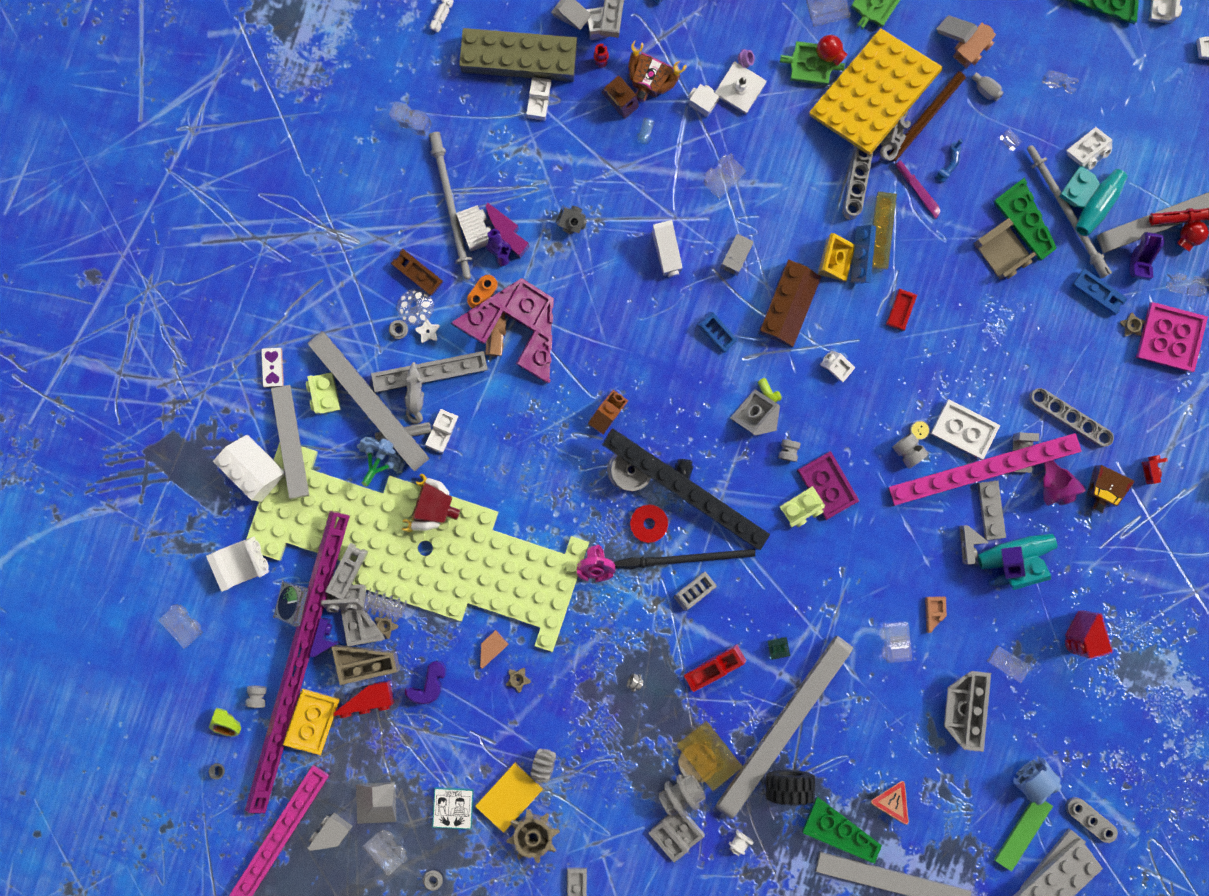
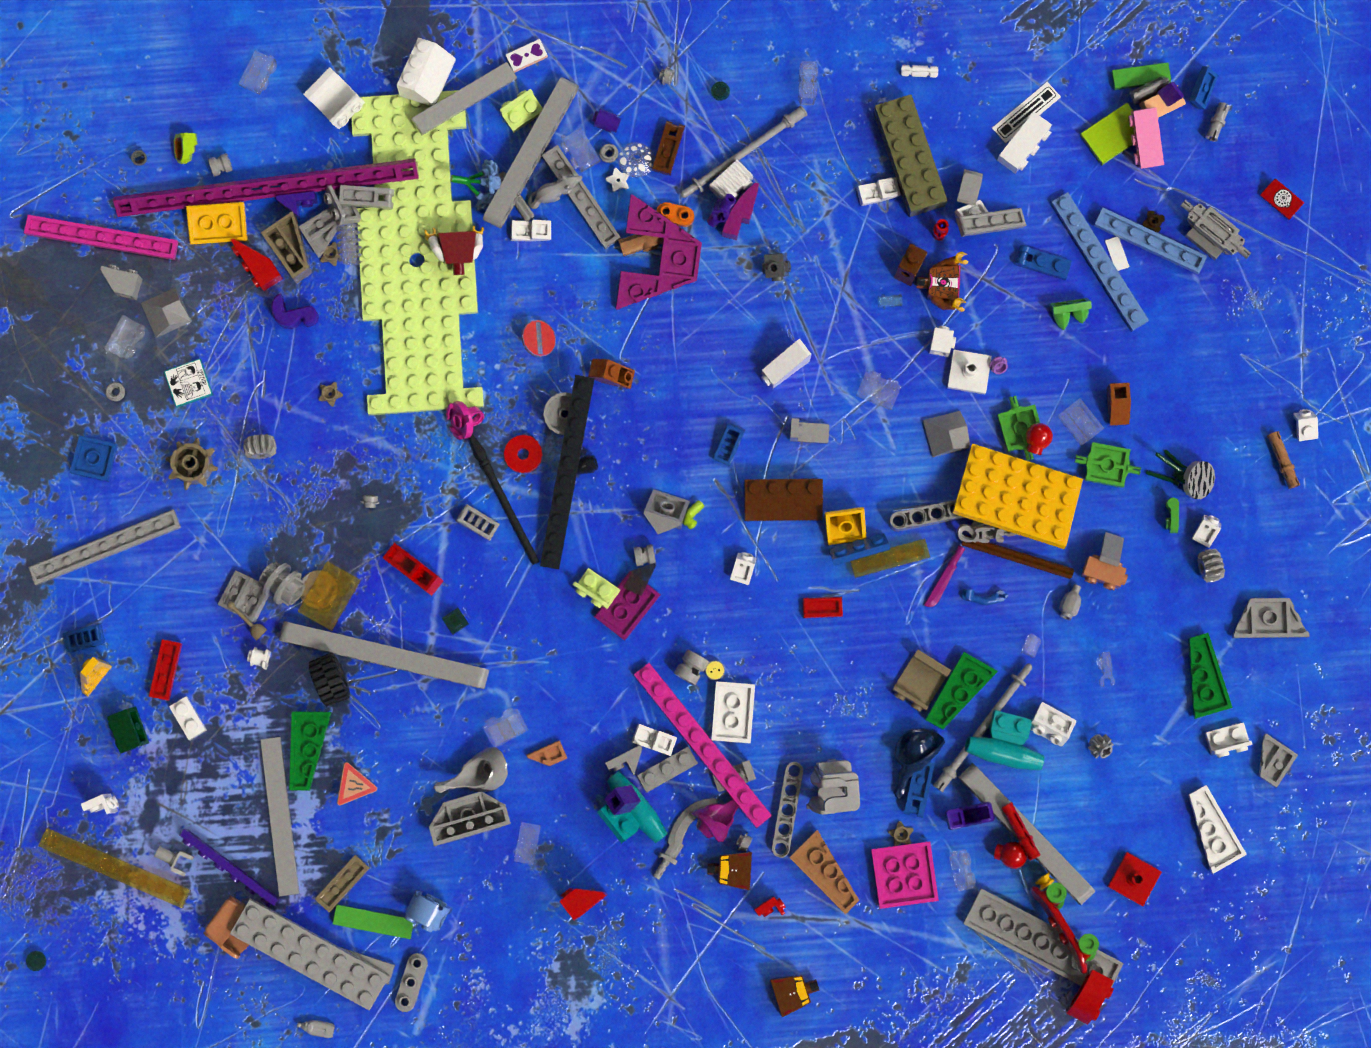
camera: 70 degrees right, 5 degrees down
tile [273,580,308,627] -> none
yellow tile [475,762,543,833] -> none
nougat tile [480,630,509,669] -> none
none -> dark tan hinge [227,602,267,641]
none -> dark tan plate [315,855,370,912]
none -> light grey hat [433,747,508,793]
none -> piece [521,319,556,358]
none -> clear bracket [560,128,601,173]
none -> dark purple brick [592,108,621,133]
none -> clear smoke slope [624,563,657,596]
none -> white slope [632,724,677,756]
none -> light grey sword [653,798,718,880]
none -> light grey plate [659,66,674,85]
none -> plate [711,82,730,101]
none -> light grey plate [736,833,753,852]
none -> medium nougat wing [789,830,859,915]
none -> light grey animal [806,759,860,815]
none -> dark blue hat [894,729,945,799]
none -> light grey slope [923,411,970,457]
none -> light grey gear [1088,734,1114,758]

